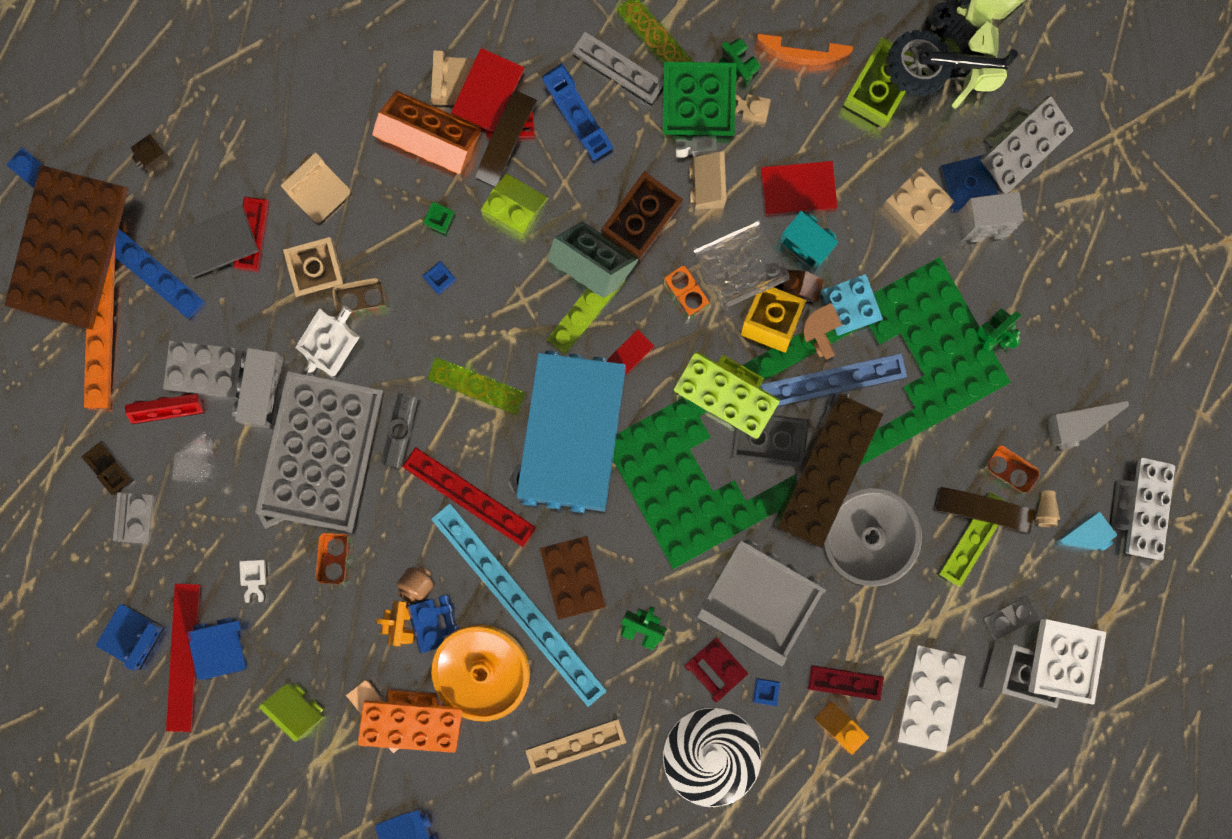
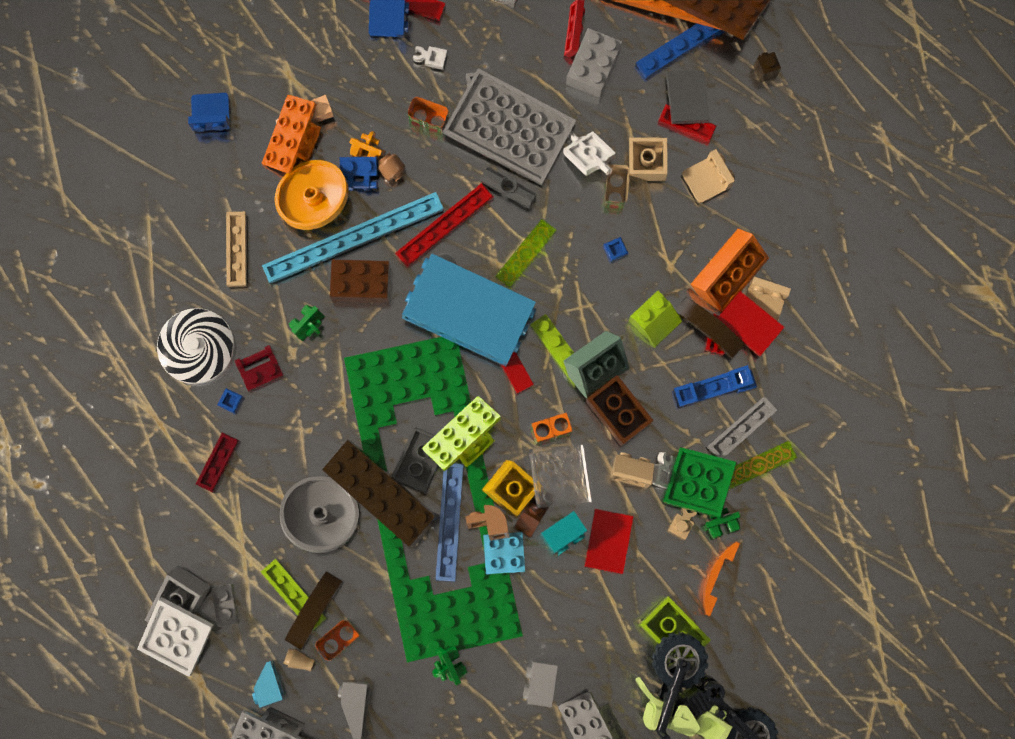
camera: 110 degrees right, 5 degrees down
clear slope [172,433,213,484] -> none
light grey brick [233,348,284,429] -> none
lime slope [259,683,325,742] -> none
green plate [423,201,455,234] -> none
light grey panel [696,539,826,666] -> none
light orange slope [814,701,869,755] -> none
tan brick [883,168,955,240] -> none
white plate [897,645,966,752] -> none
blue plate [940,154,998,213] -> none

